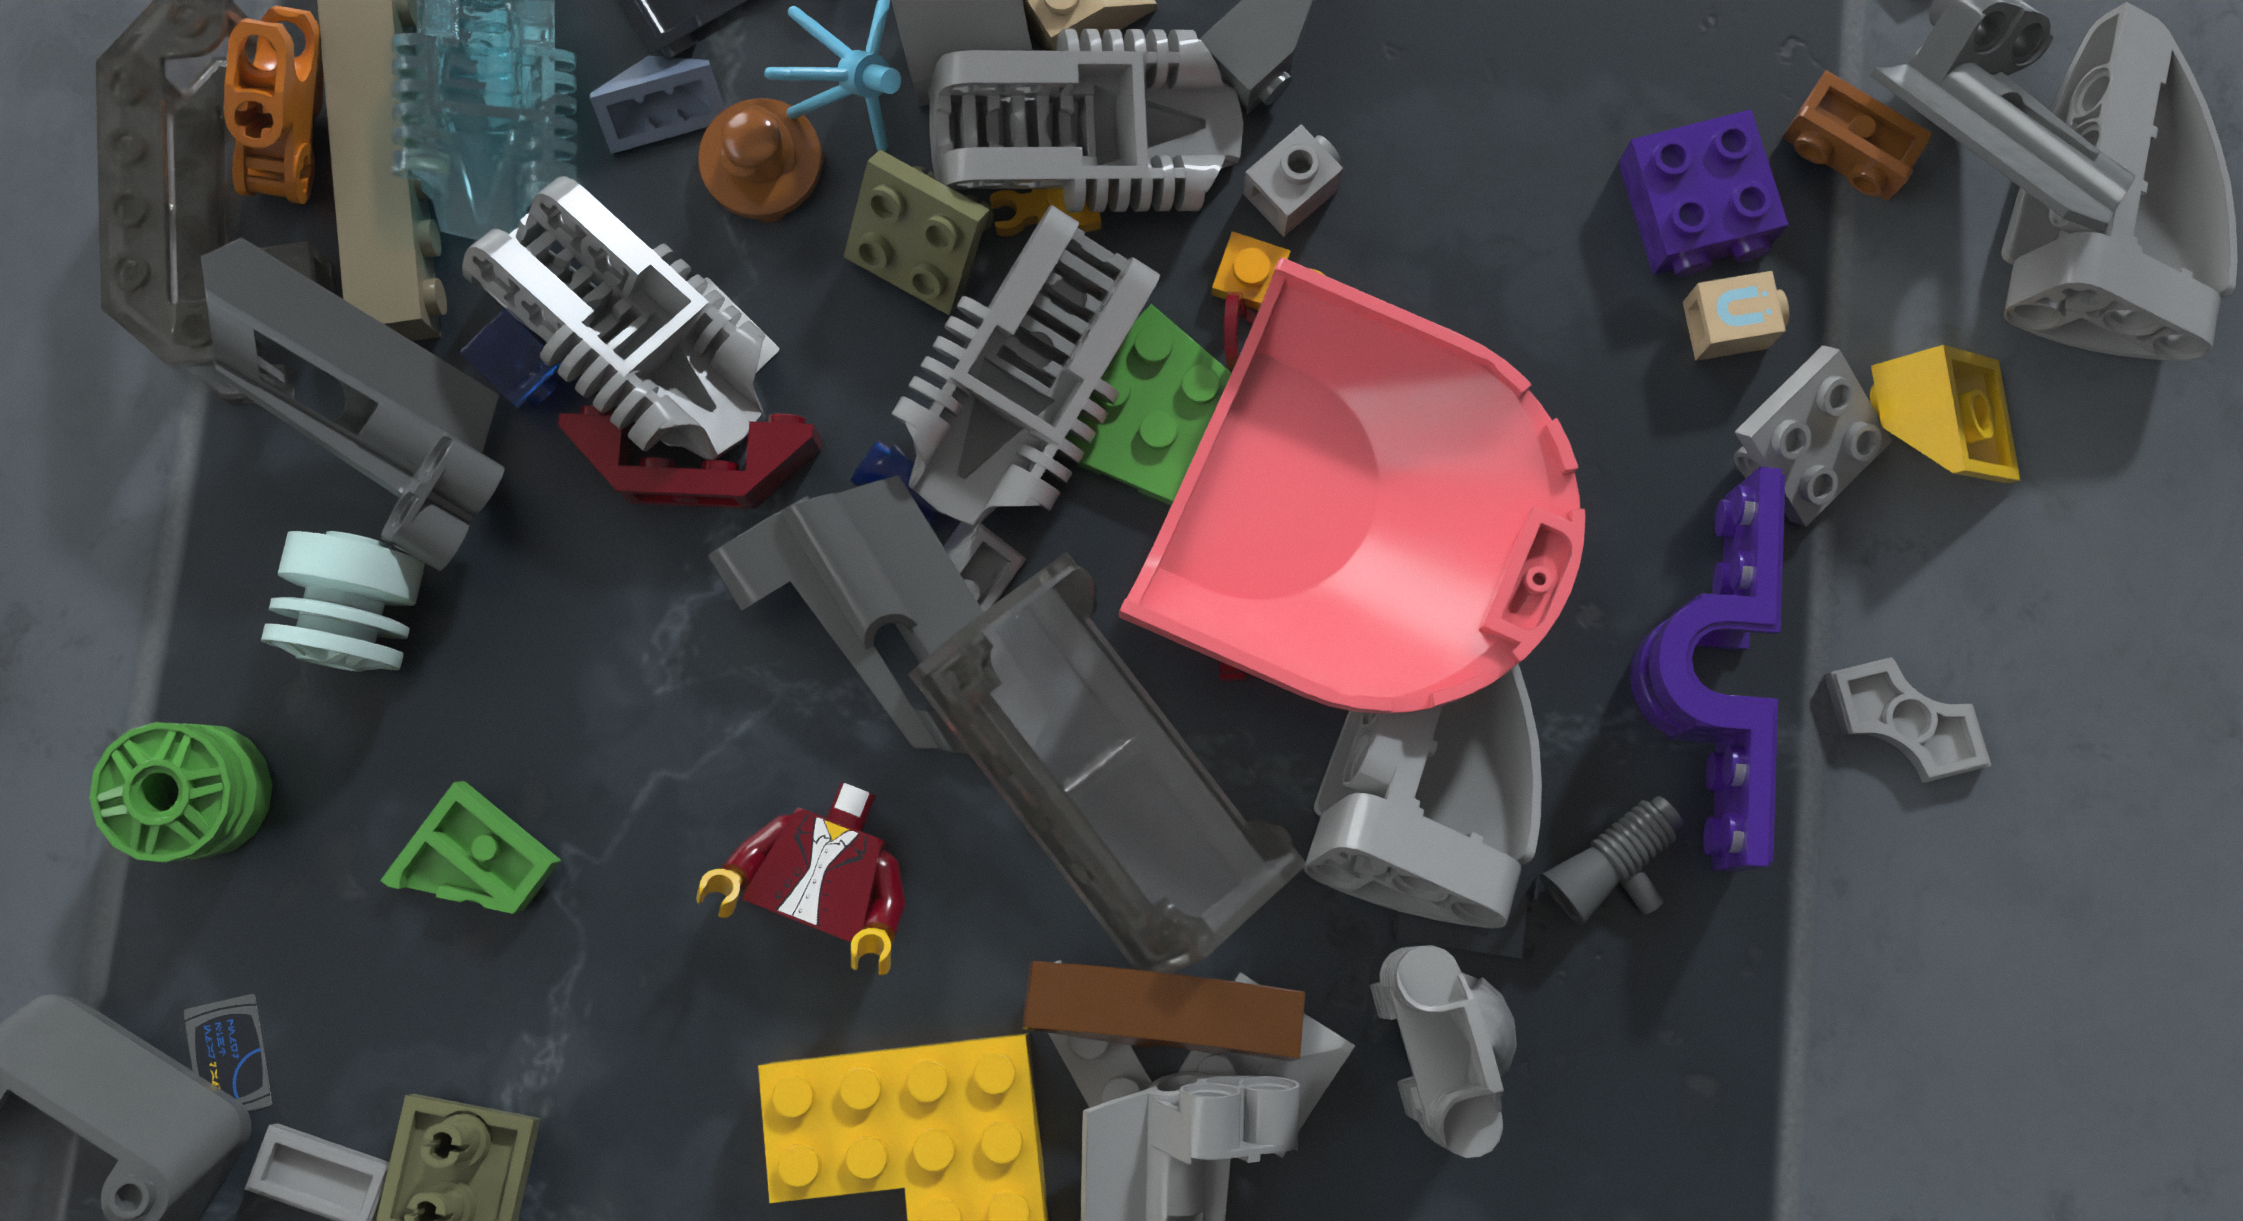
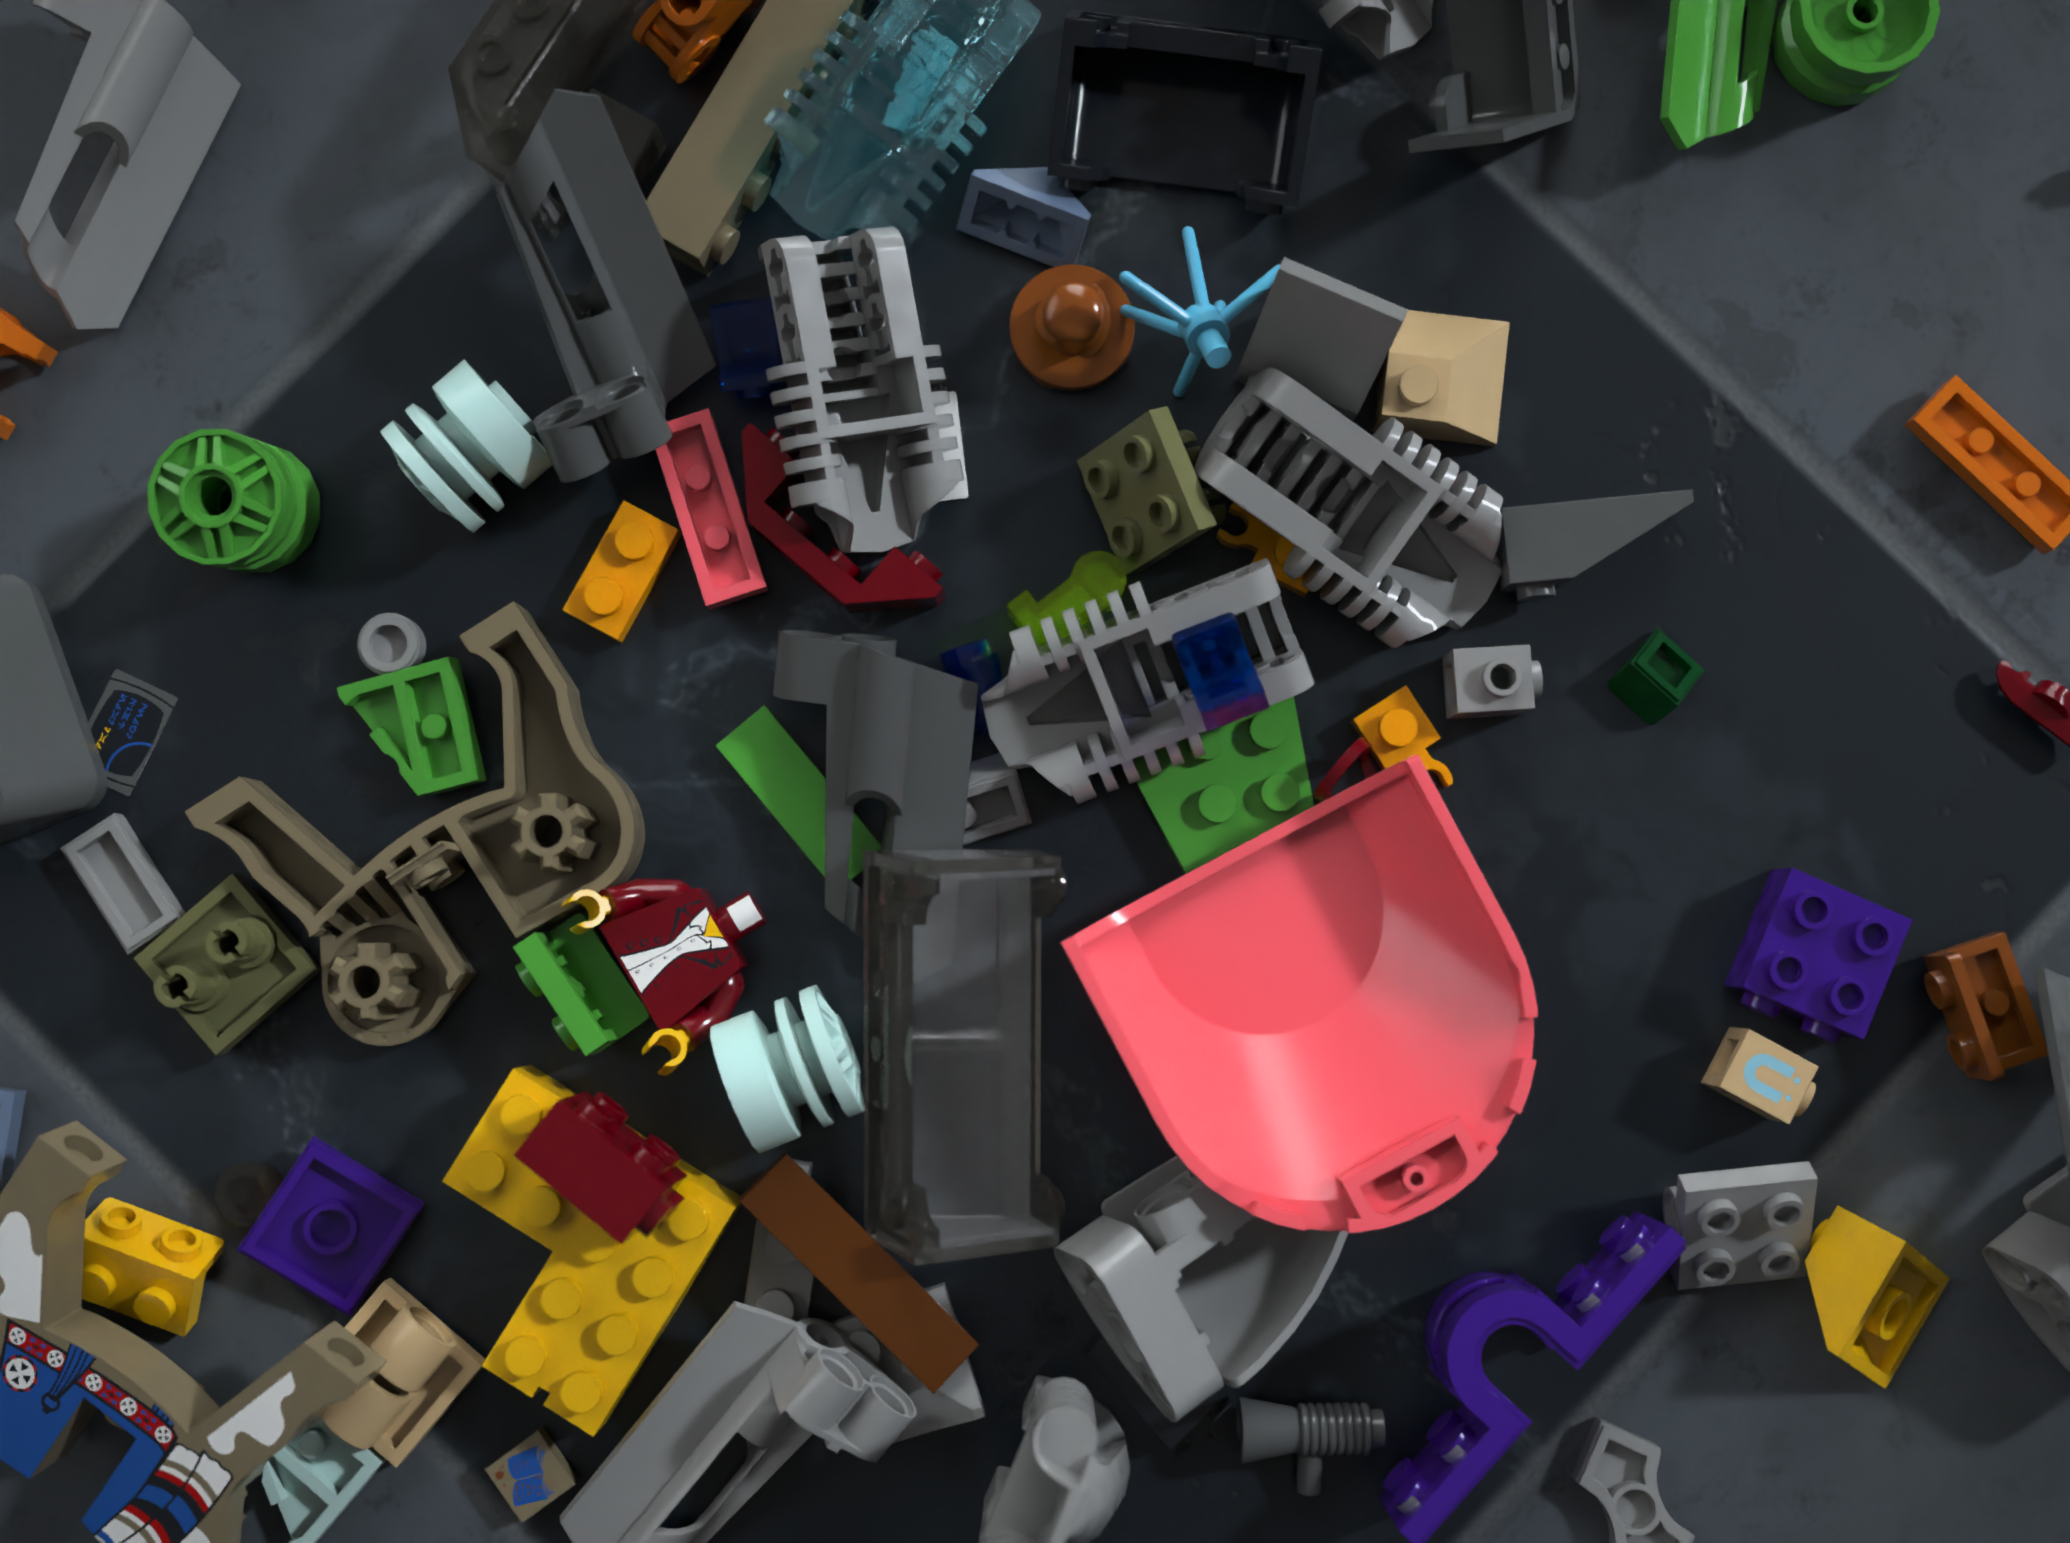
camera: 35 degrees right, 5 degrees up
none -> dark tan animal [185,601,645,1046]
none -> light grey tile [357,613,426,675]
none -> bright green bracket [513,913,651,1056]
none -> dark red brick [514,1091,688,1245]
none -> light orange plate [562,500,682,643]
none -> coral plate [655,408,769,610]
none -> light aqua wheel [710,985,866,1154]
none -> bright green tile [715,705,882,881]
none -> clear neon green leg [1006,551,1127,647]
none -> clear blue bracket [1171,612,1270,731]
none -> dark green slope [1607,628,1705,725]

